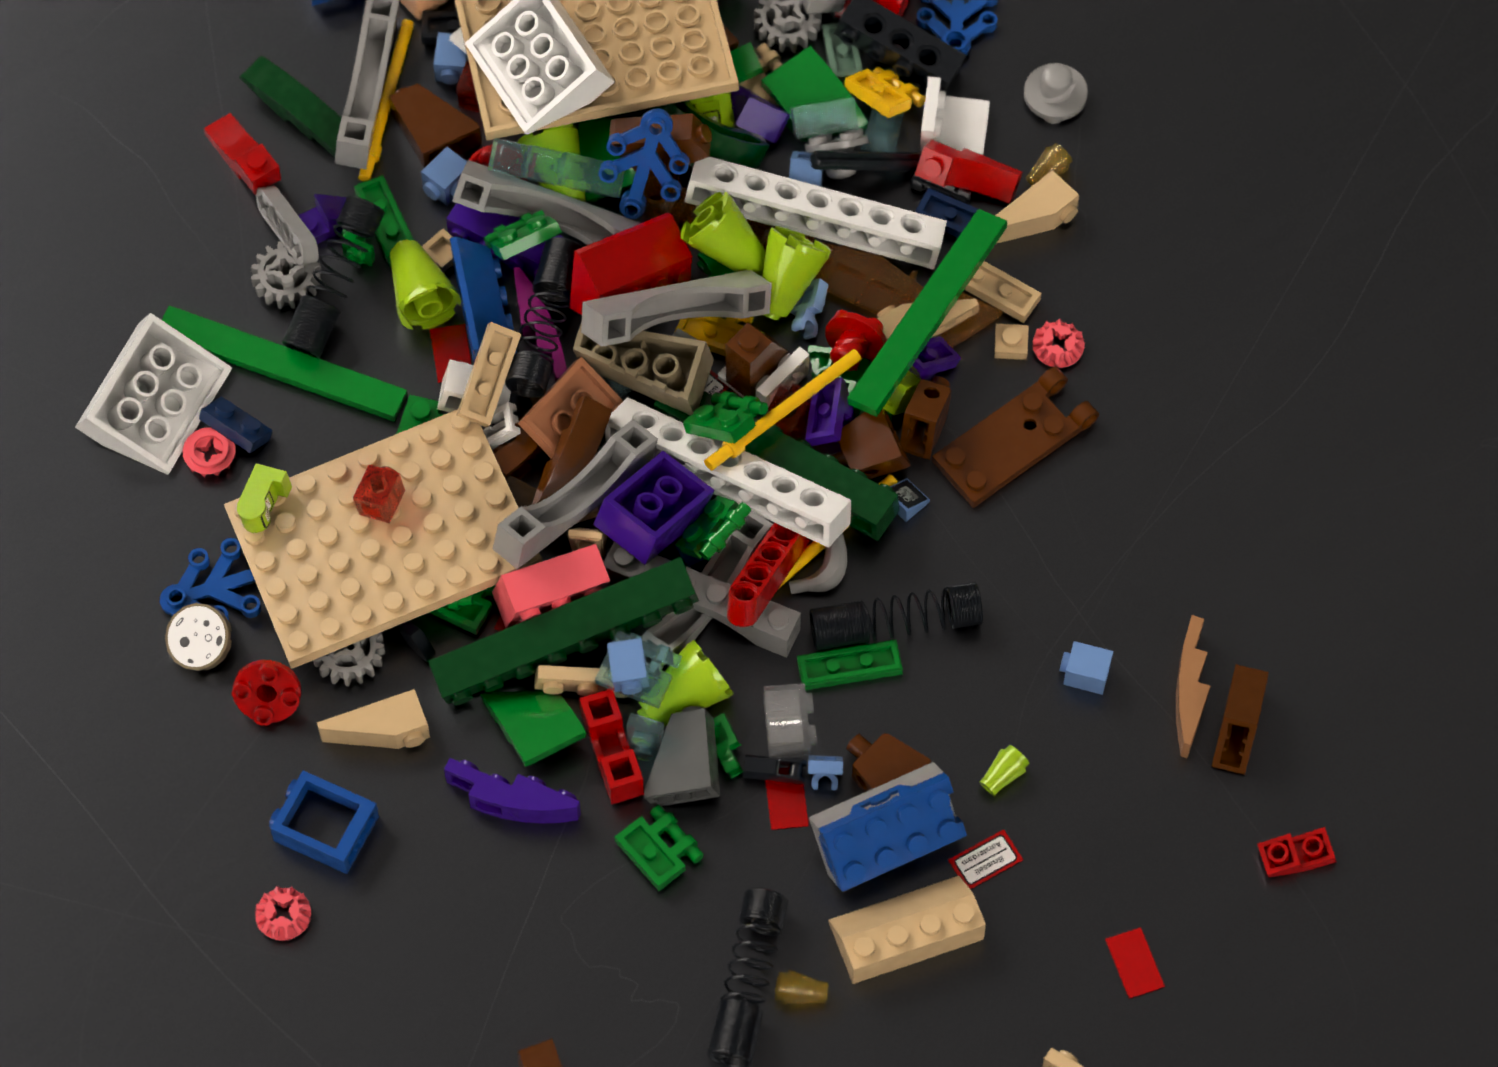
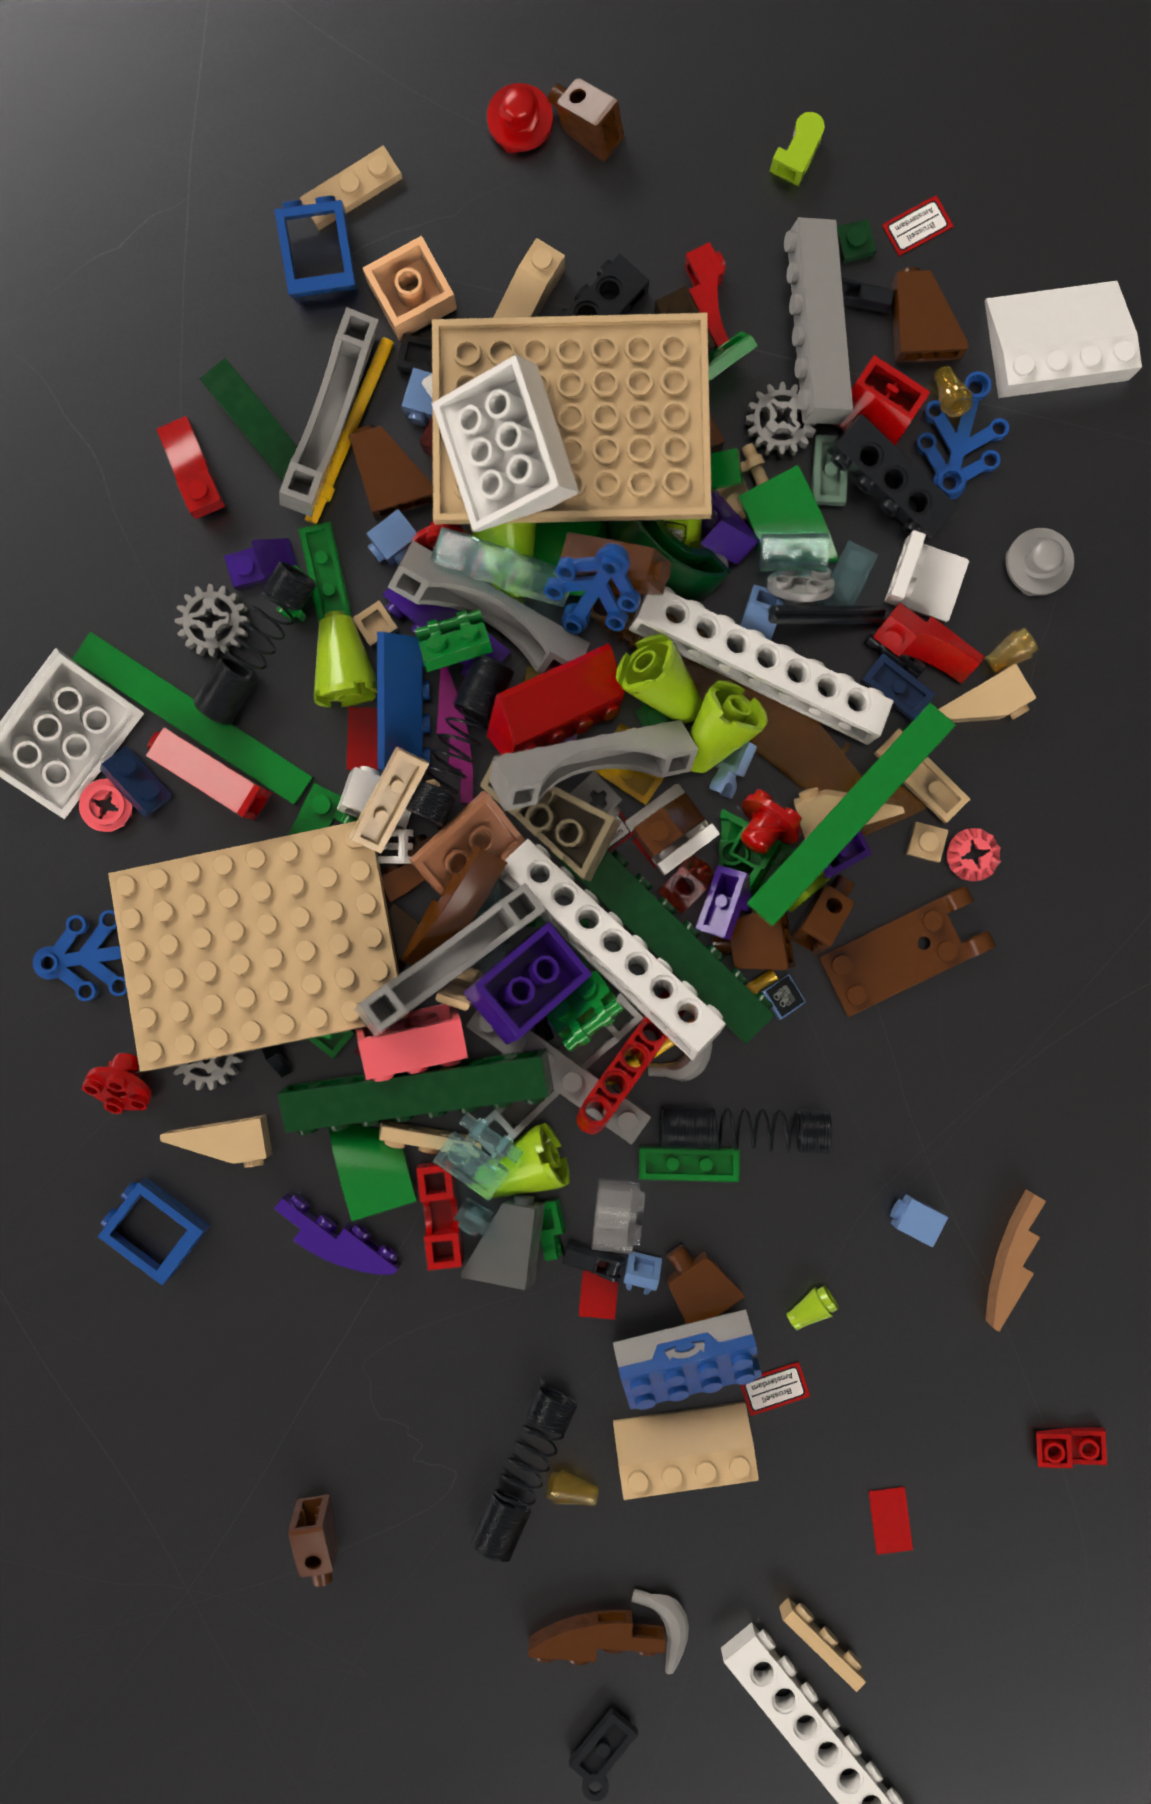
camera: 20 degrees right, 25 degrees up
white tile [165,603,232,671] -> none
lime leg [237,463,292,533] -> none
coral gear [255,886,311,941] -> none
light grey beam [256,185,319,265] -> none
clear red brick [353,464,405,523] -> none
medium blue brick [607,638,650,695] -> none
green plate [615,805,704,891] -> none
green plate [683,391,768,444] -> none
yellow bar [704,349,861,471] -> none
yellow plate [844,66,925,118] -> none
reddish brown slope [1211,664,1269,775] -> none
none -> slope [146,727,273,821]

